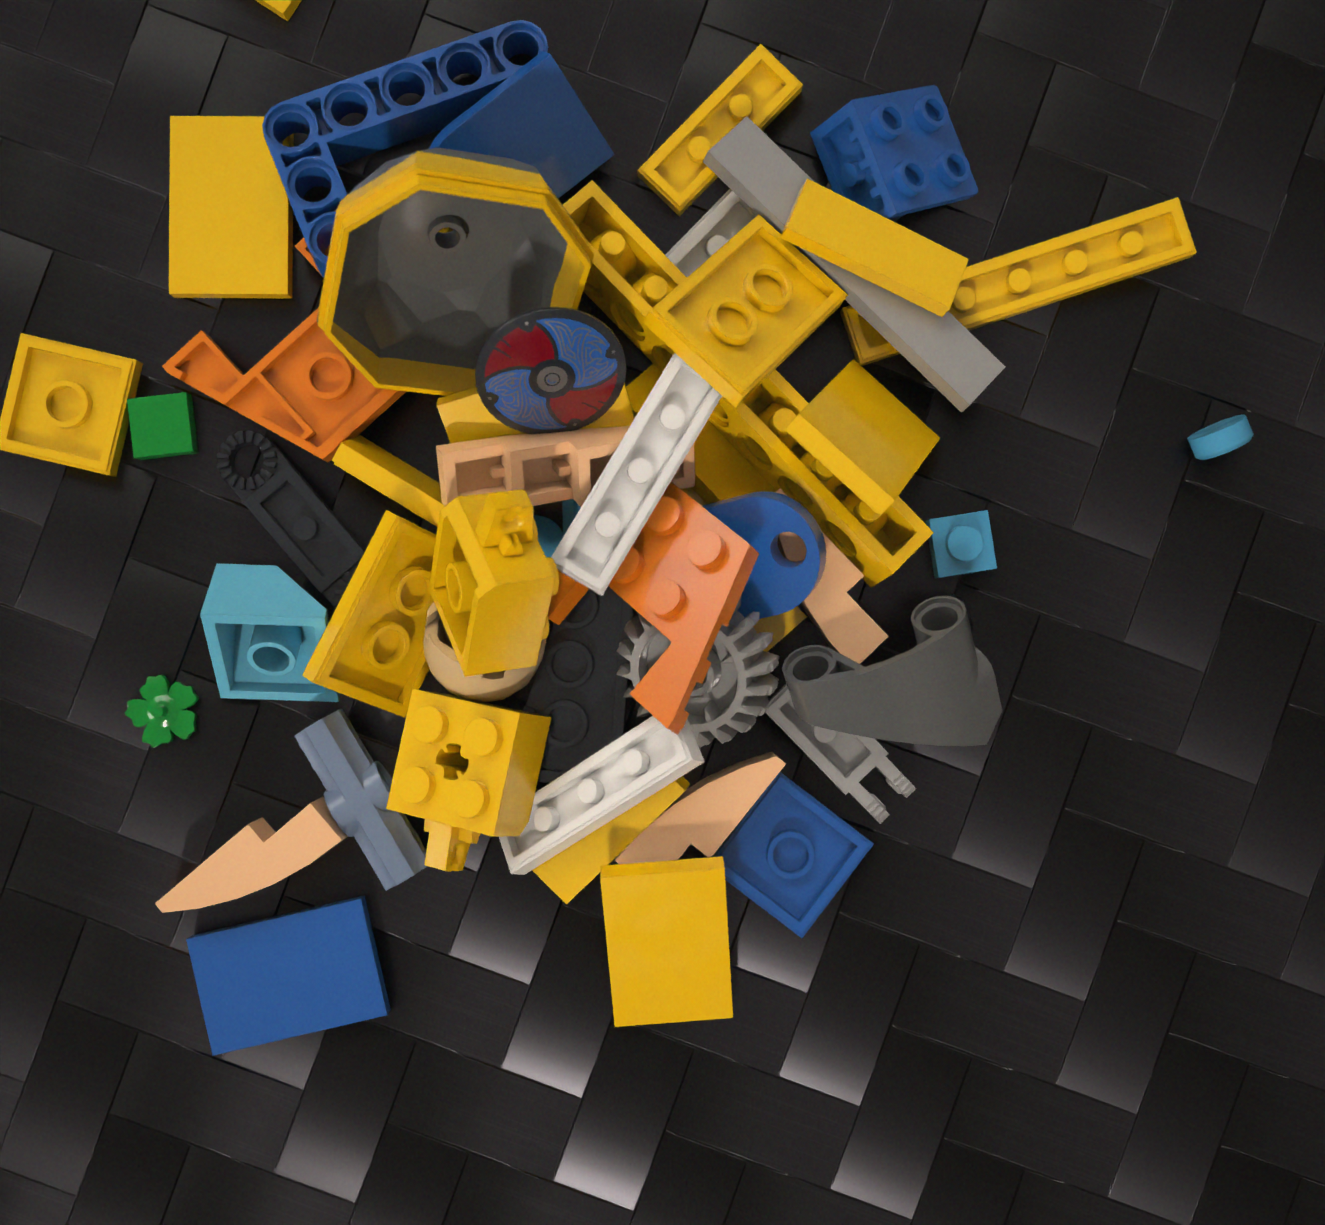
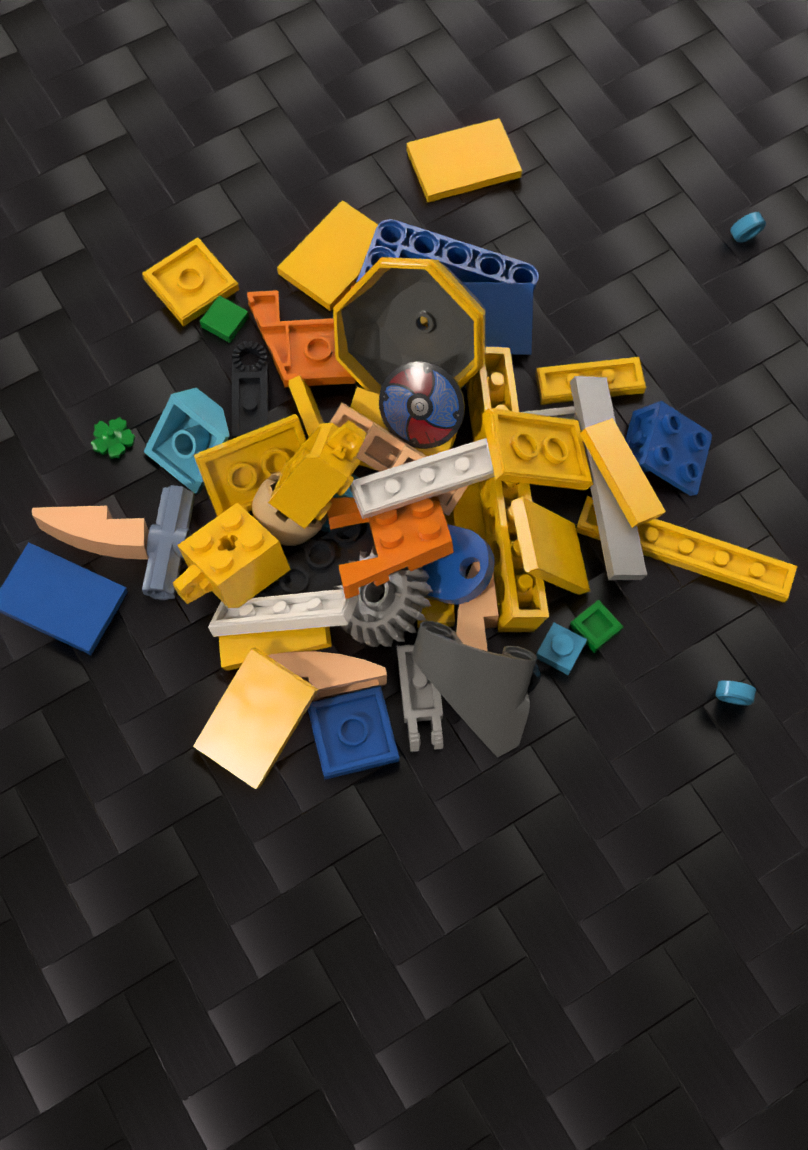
camera: 30 degrees right, 20 degrees down
none -> green tile [570,600,624,653]

